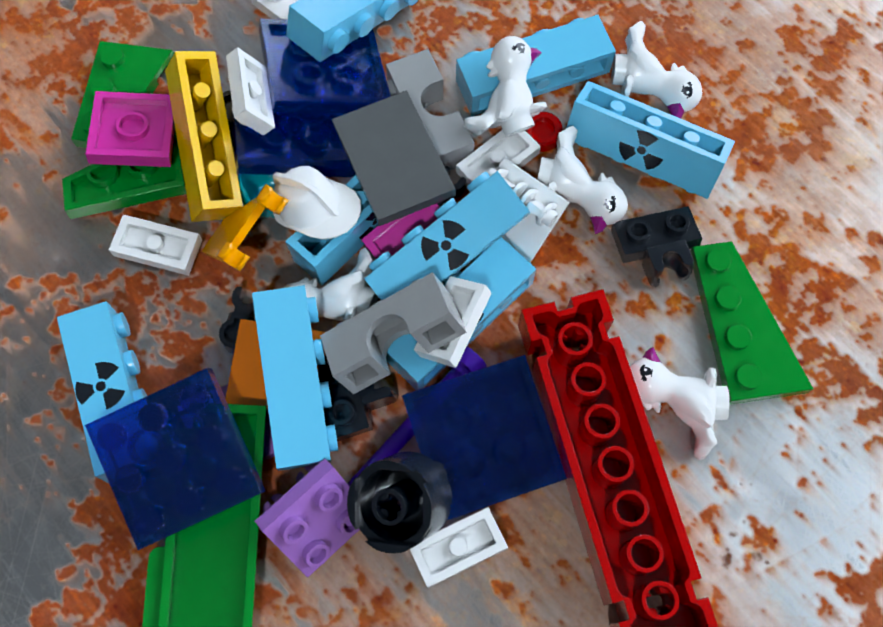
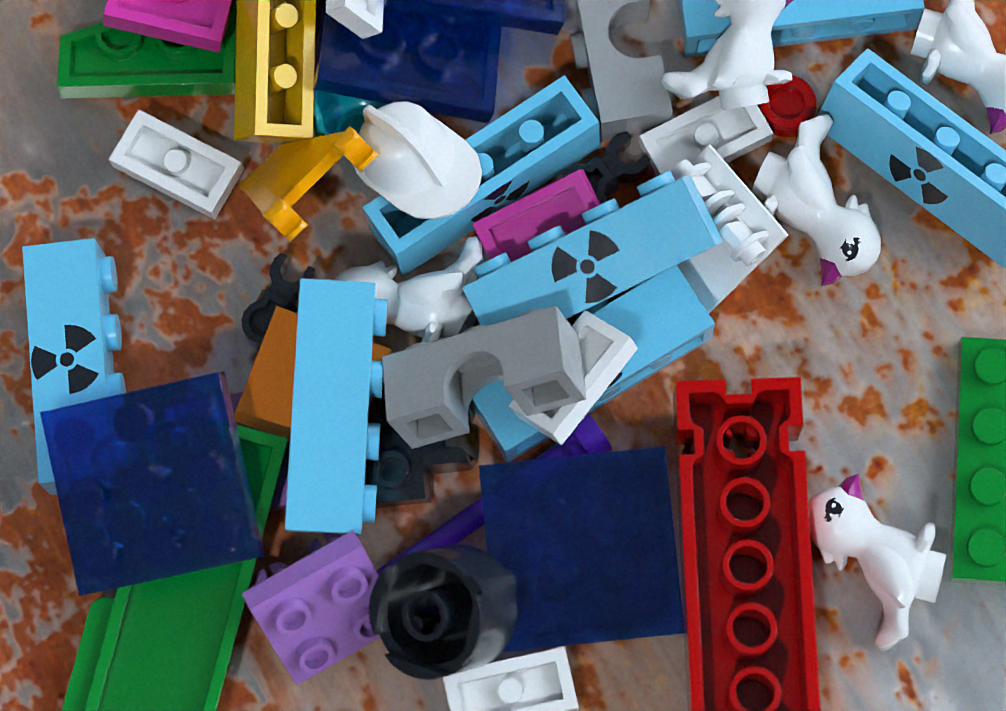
camera: 20 degrees right, 5 degrees up
dark grey tile [332,90,456,226] -> none
black plate [611,206,702,287] -> none

